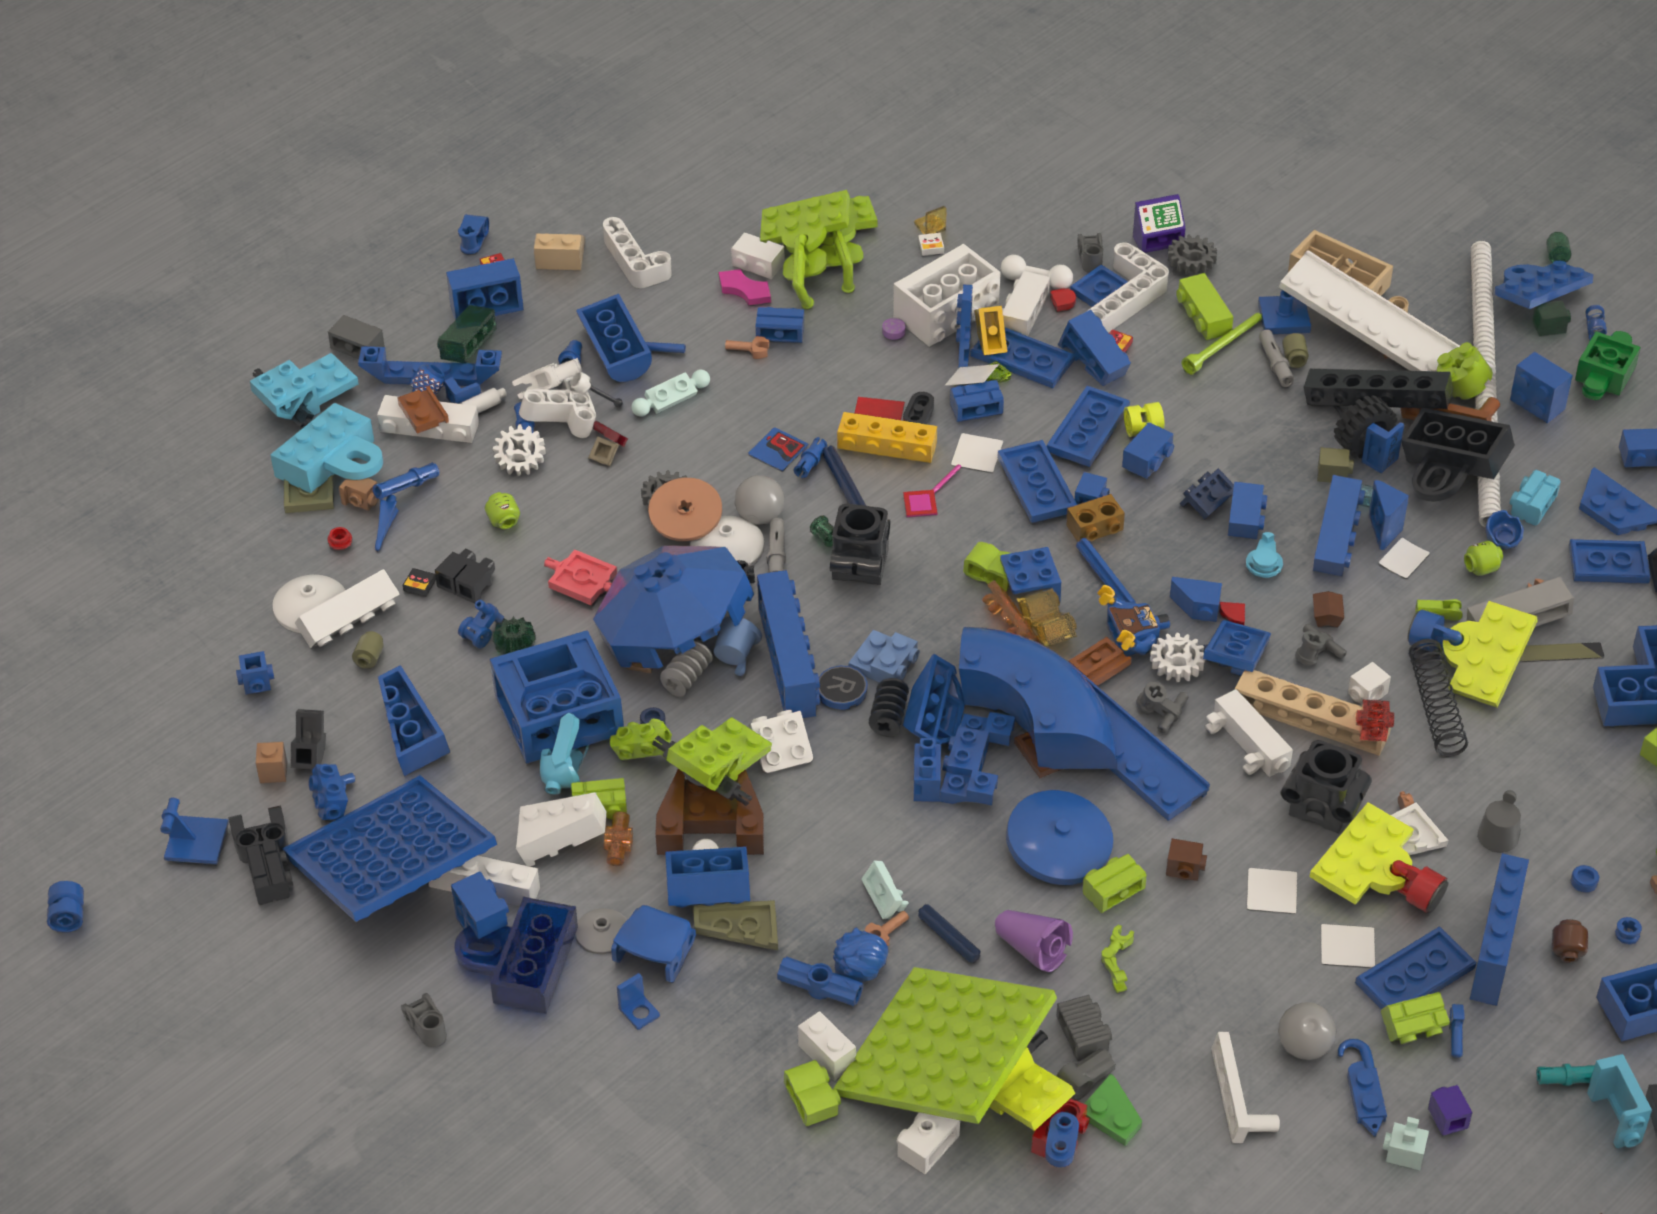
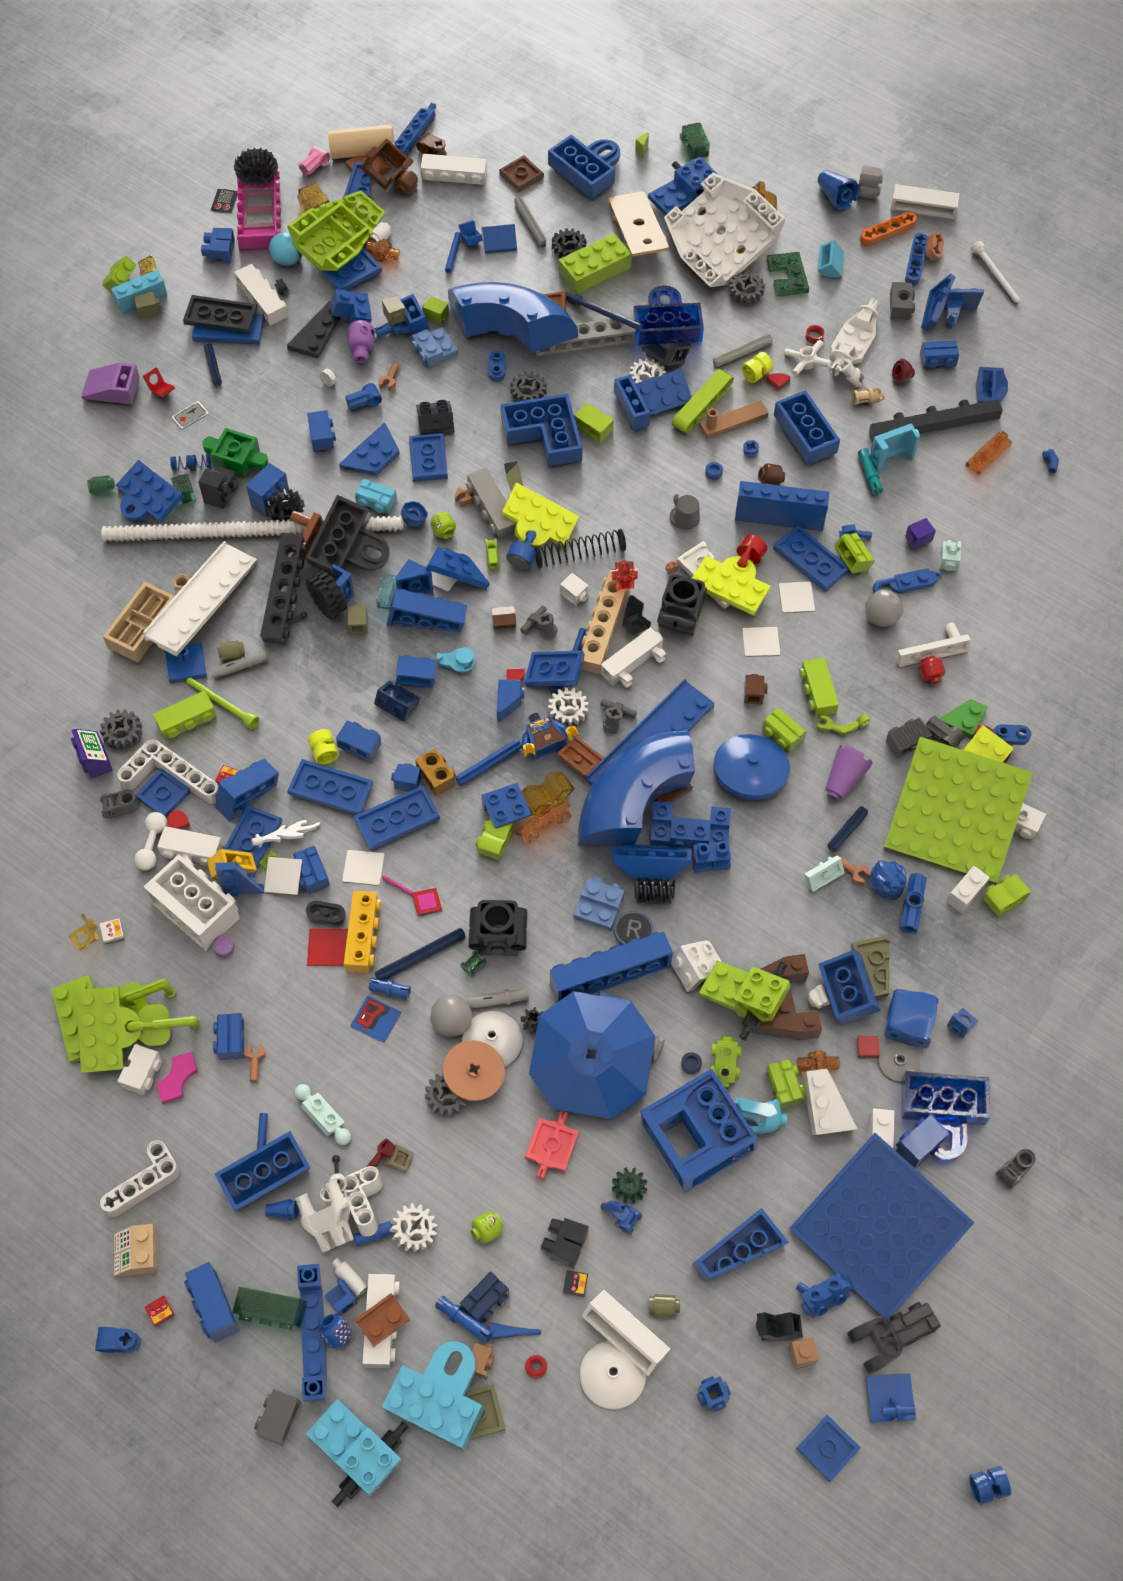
camera: 100 degrees left, 15 degrees up
lime brick [1437,342,1493,400] -> none
none -> black brick [198,466,238,509]
none -> white piece [251,820,320,848]
none -> black gear [265,489,305,522]
none -> blue wing [426,546,490,590]
none -> dark blue brick [460,1271,509,1323]
none -> black bracket [622,595,651,634]
none -> blue tile [796,1415,861,1482]
none -> lime brick [799,657,839,718]
none -> red tile [857,1035,880,1058]
none -> red head [918,656,946,684]

